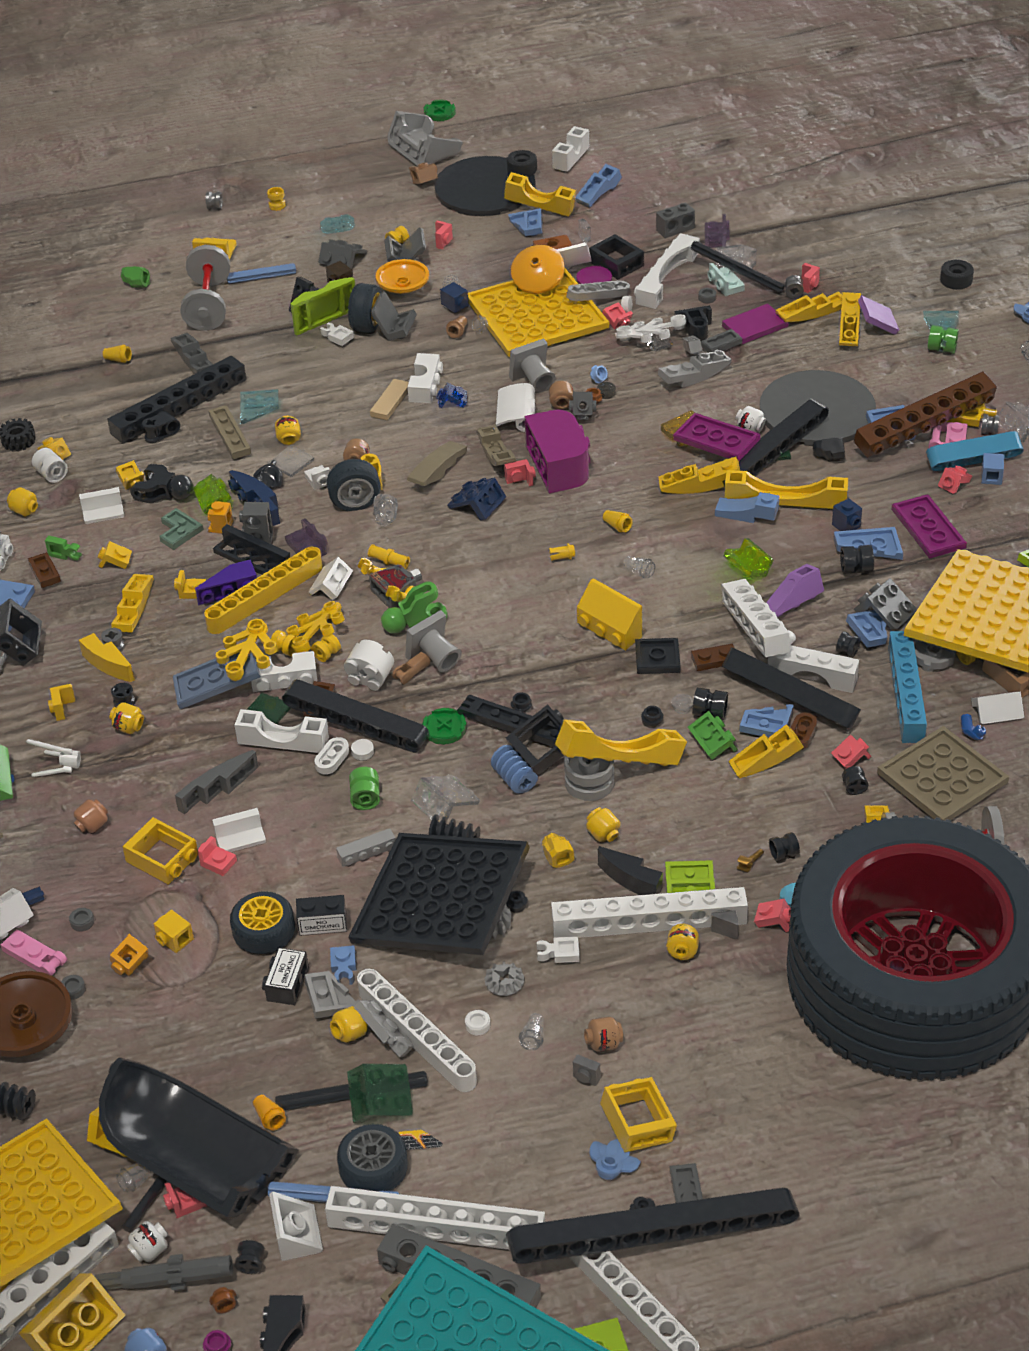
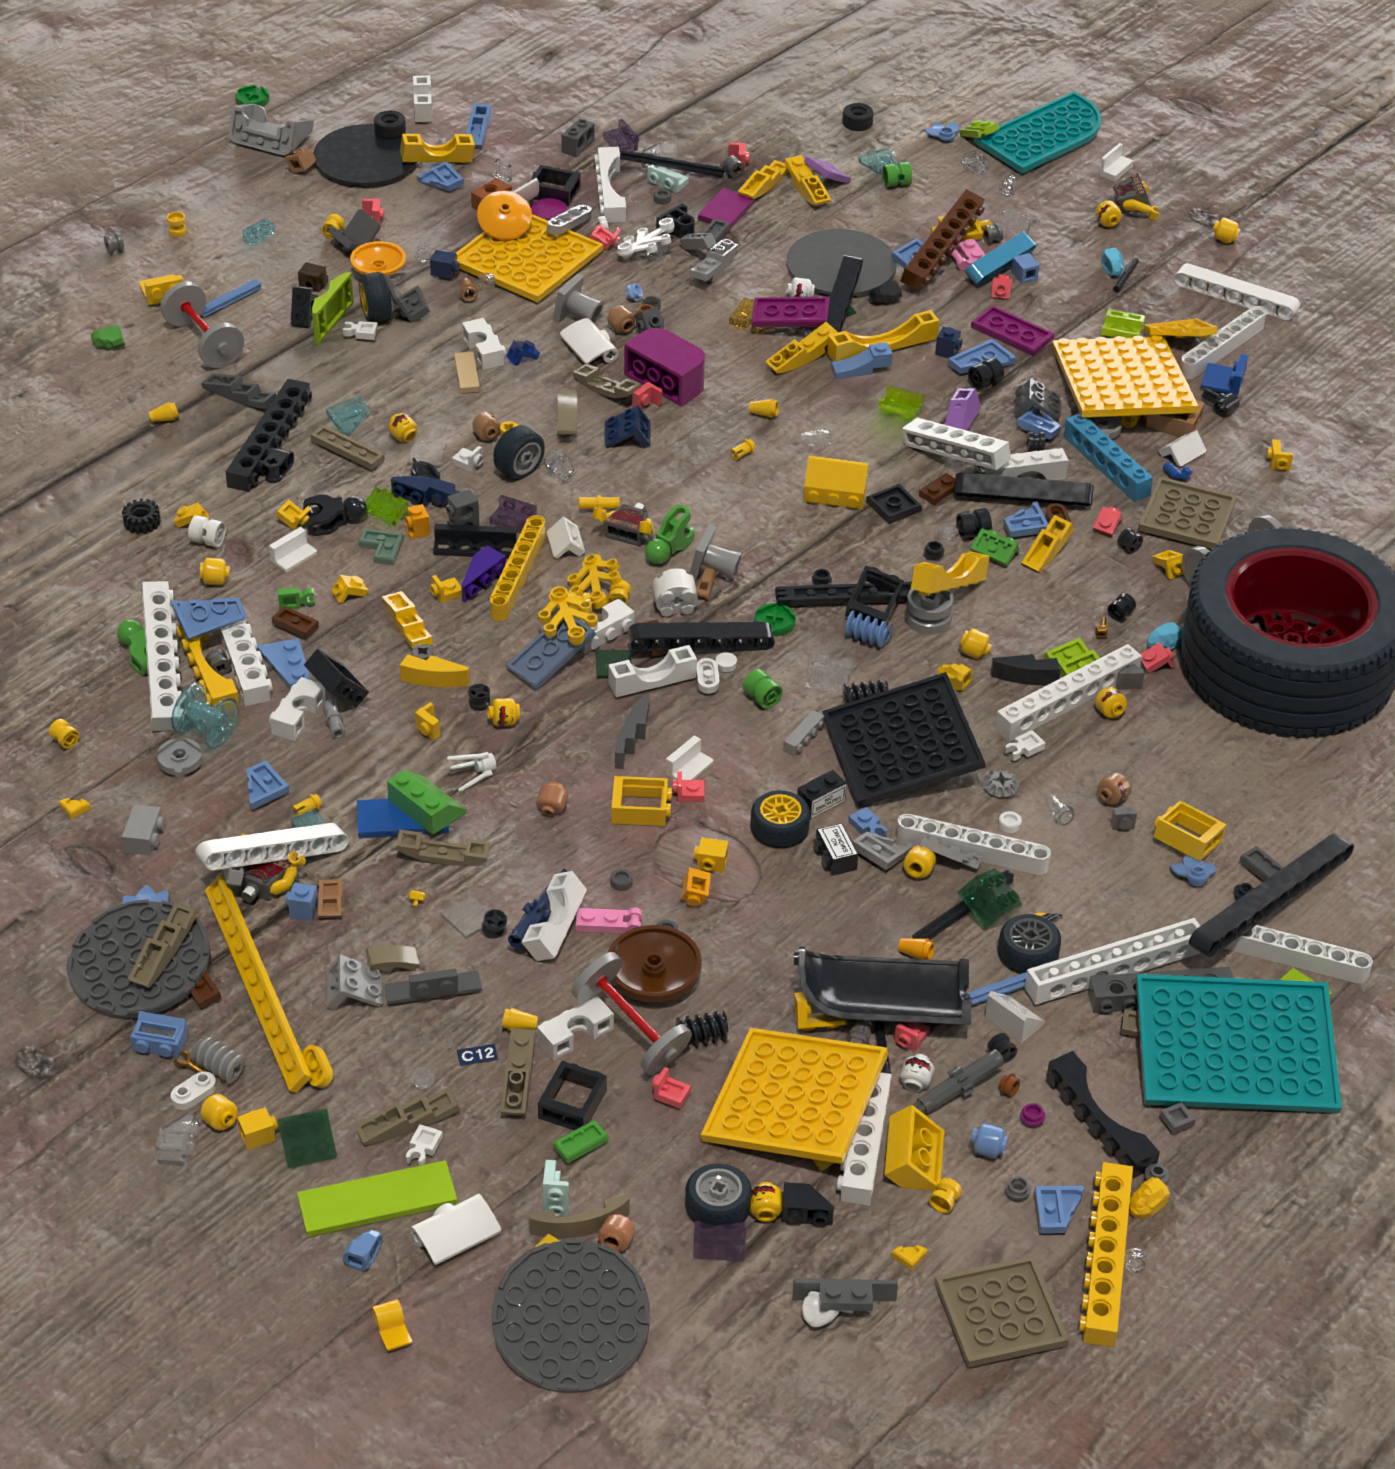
camera: 35 degrees left, 0 degrees up
dark grey bracket [318,239,367,269] -> none

